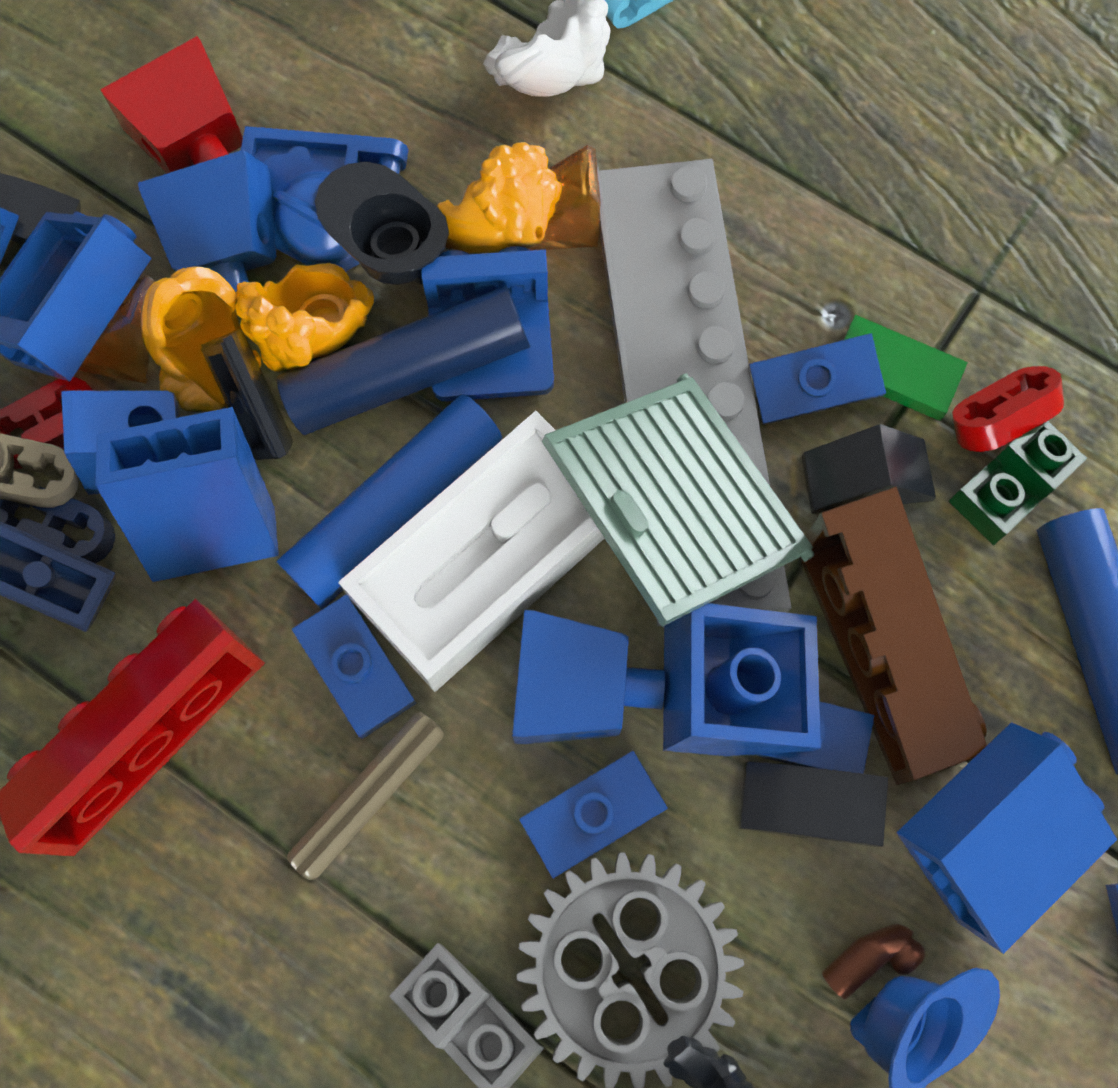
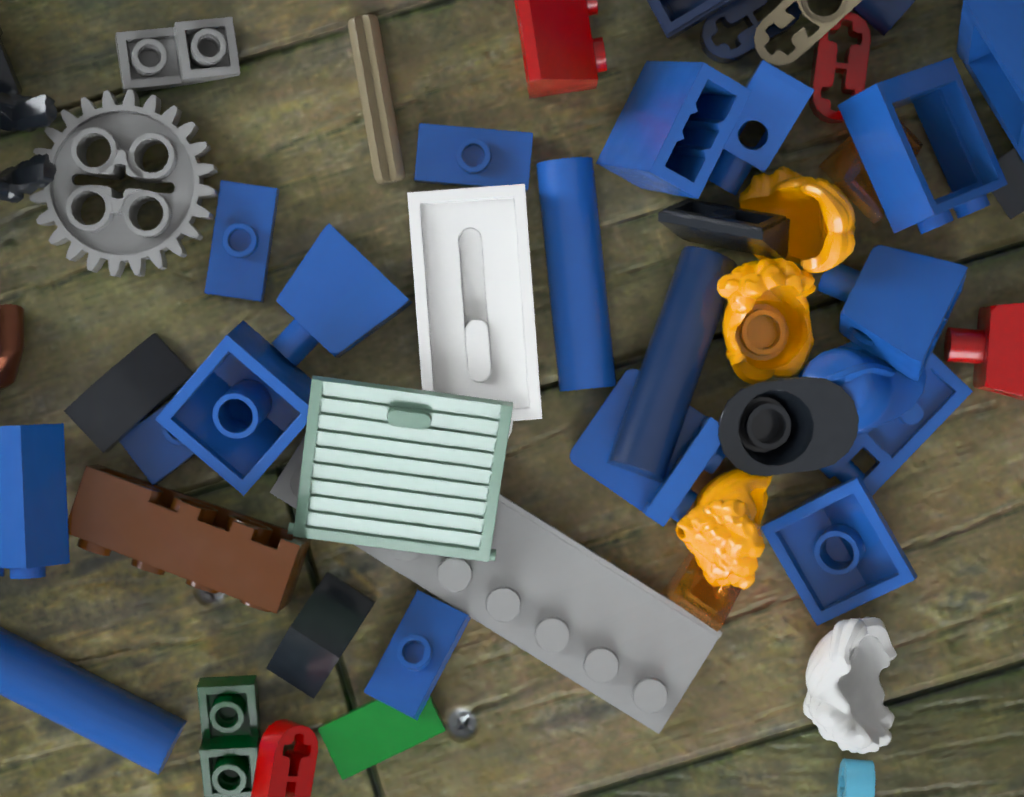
camera: 130 degrees right, 15 degrees up
none -> blue slope [760,475,918,626]

